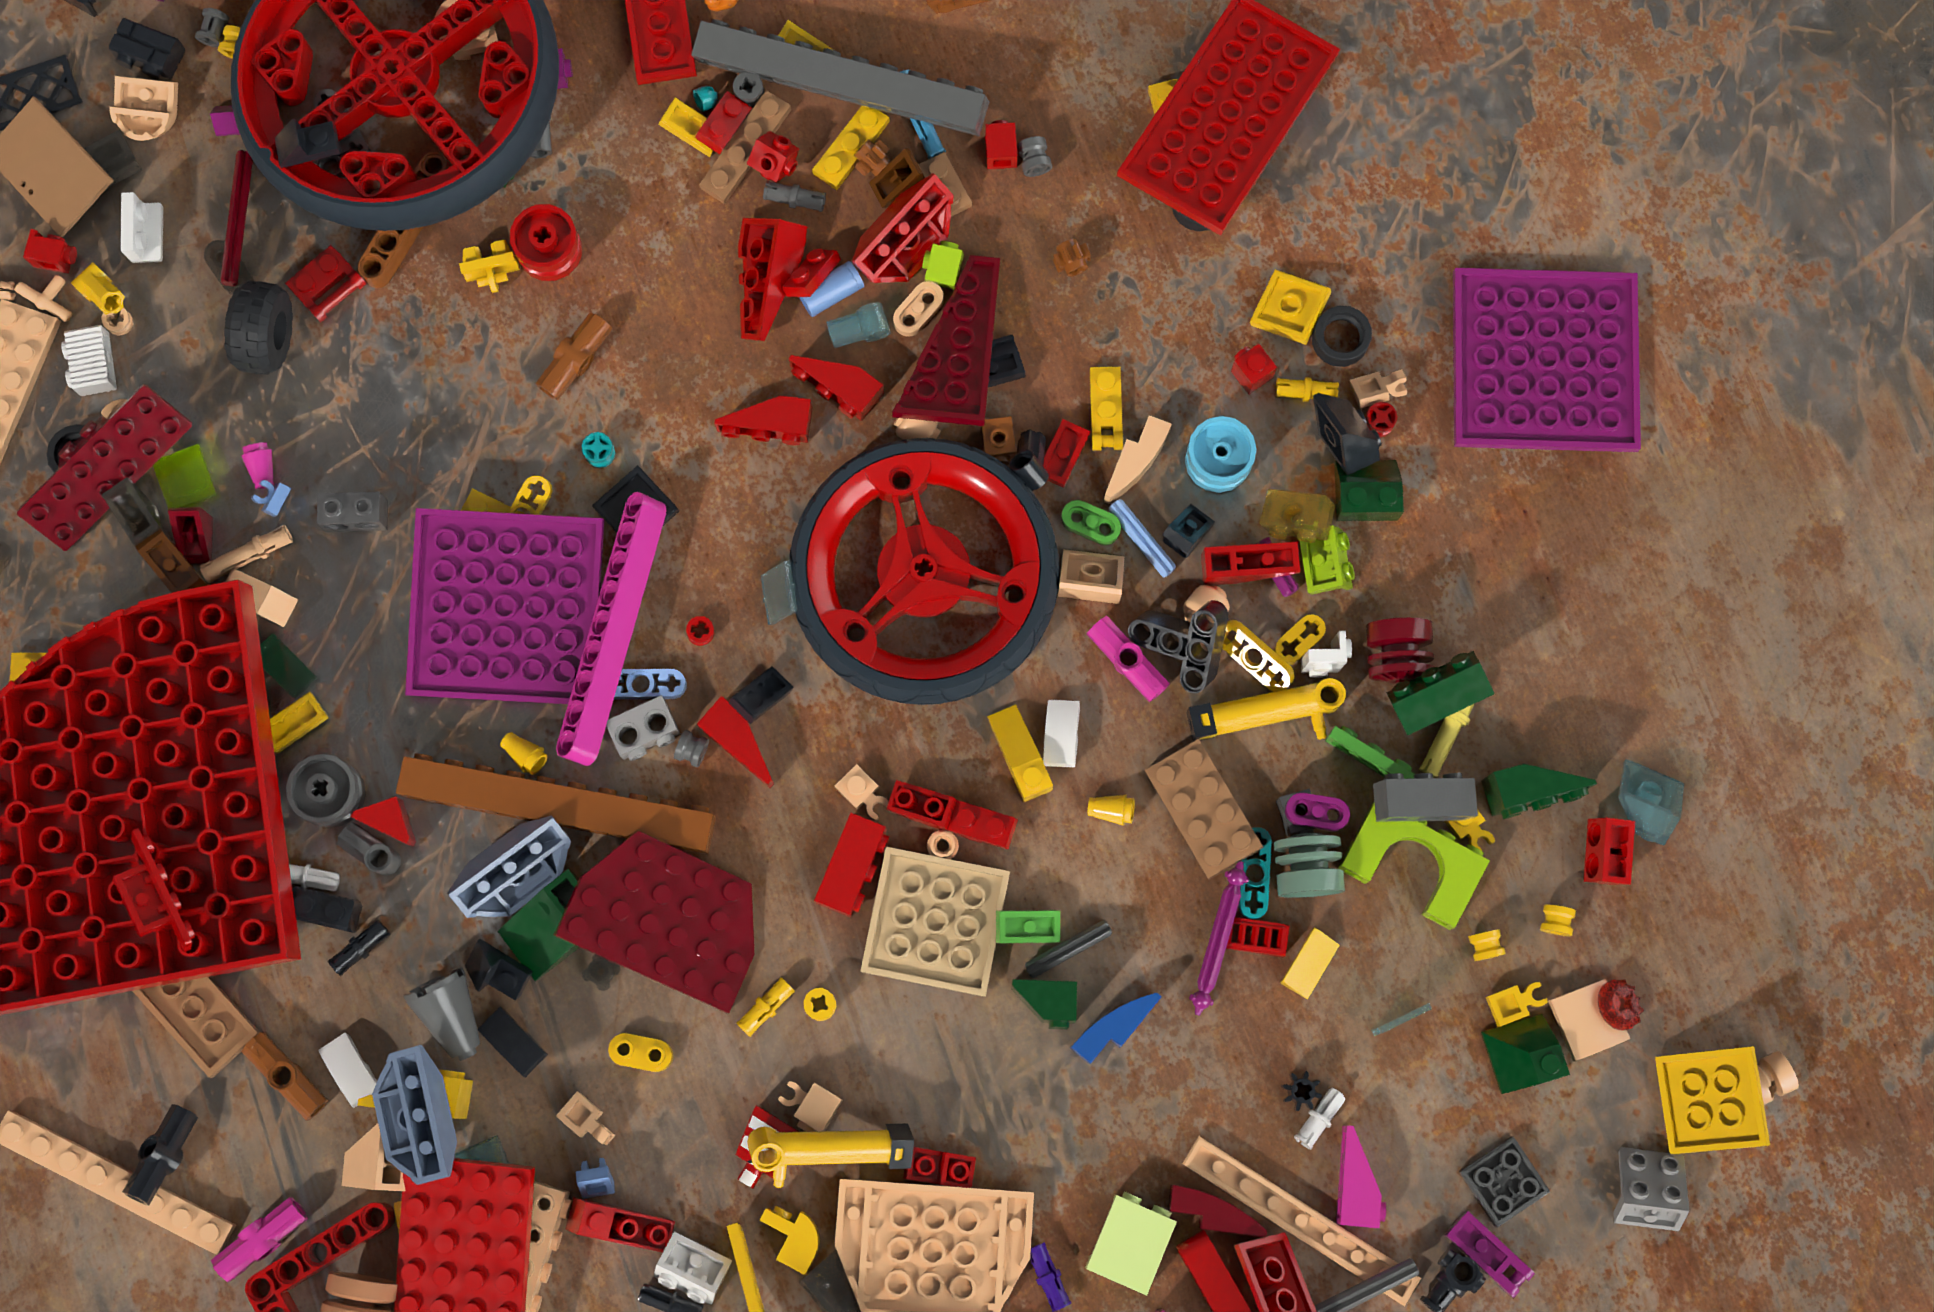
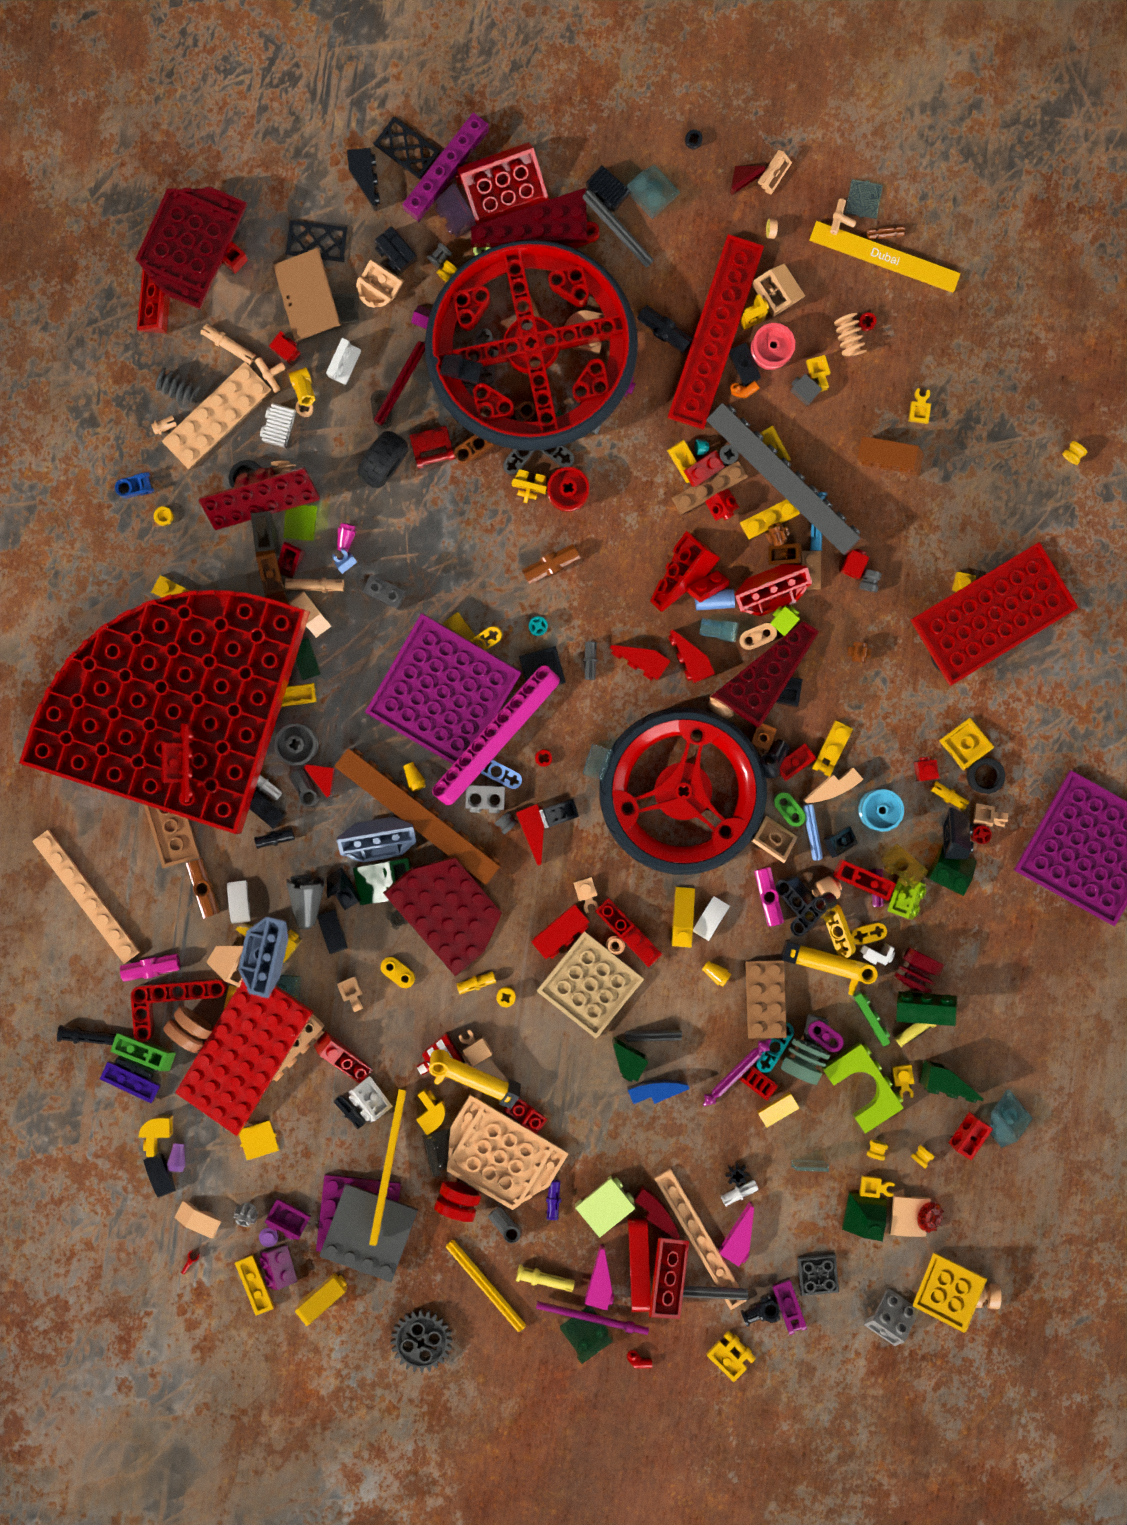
camera: 30 degrees right, 10 degrees up
black piece [122,1104,198,1206] -> none
medium blue tile [576,1158,615,1199] -> none
dark grey pin [763,180,826,212] -> none
bright green plate [996,910,1060,943] -> none
dark grey brick [1373,773,1478,822] -> none
none -> dark grey beam [503,446,574,475]
none -> dark grey axle [583,641,598,680]

